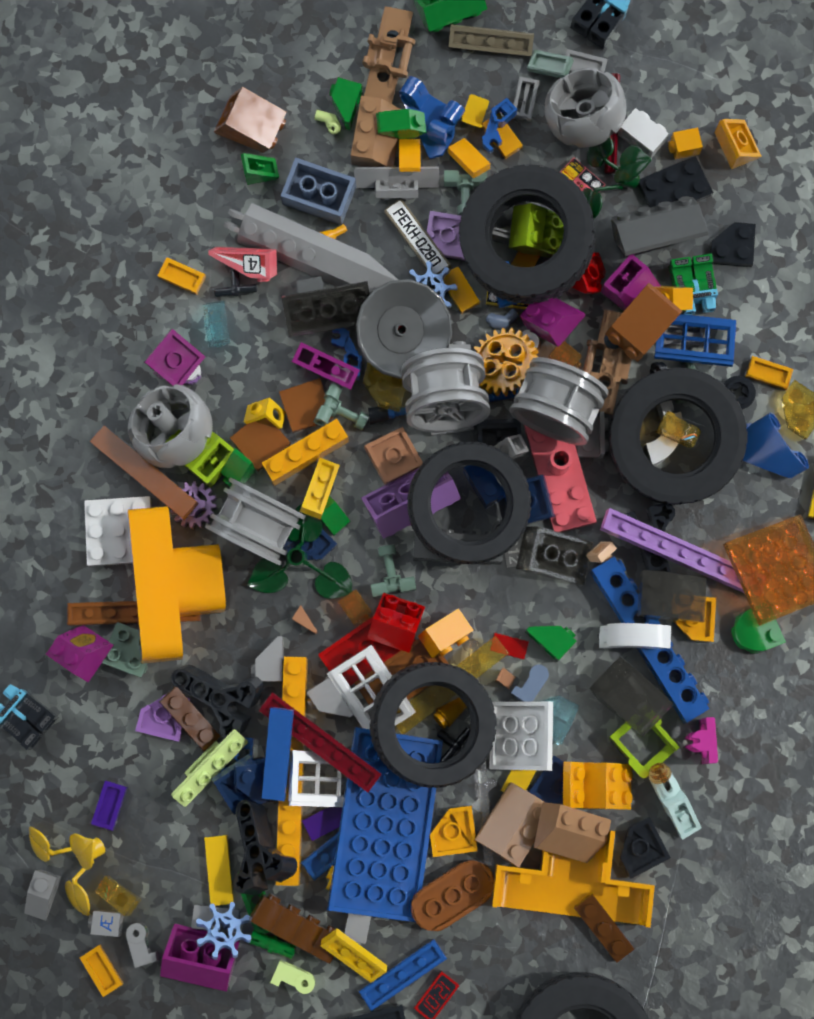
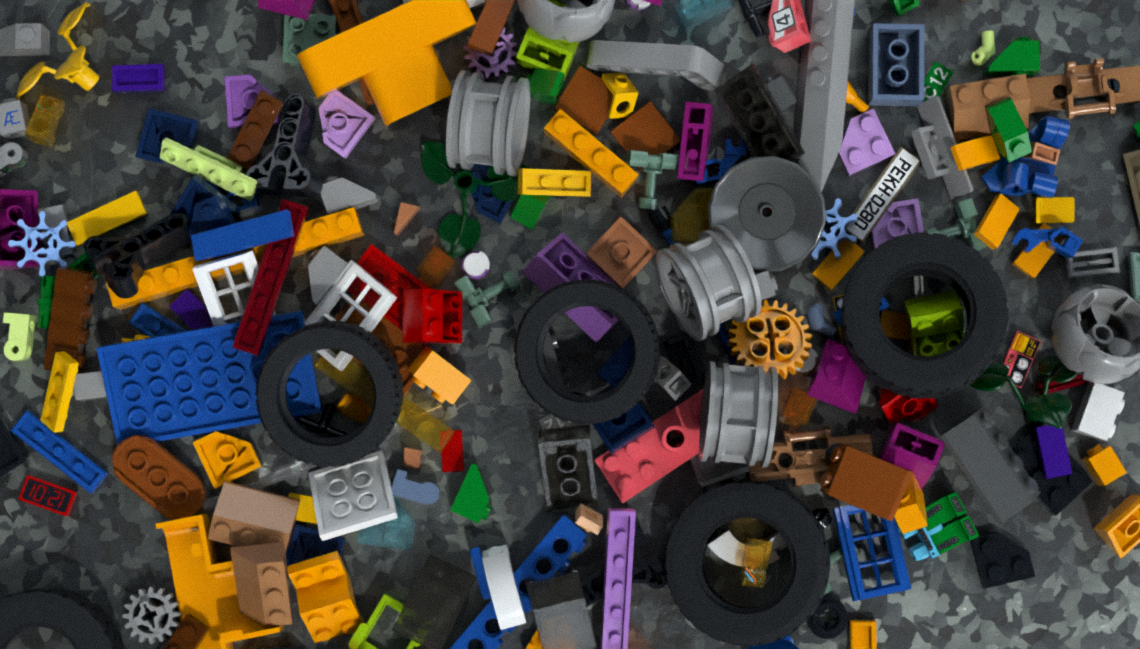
camera: 70 degrees right, 5 degrees up
none -> light grey gear [122,586,182,644]
none -> dark blue plate [135,108,200,165]
none -> lavender plate [318,90,375,159]
none -> white piece [461,251,490,280]
none -> blue tile [469,546,491,600]
none -> light grey beam [586,40,724,91]
none -> lavender plate [838,109,895,176]
none -> green sticker [924,61,954,101]
none -> nougat piece [1022,142,1060,165]
none -> dark purple tile [1034,425,1073,479]

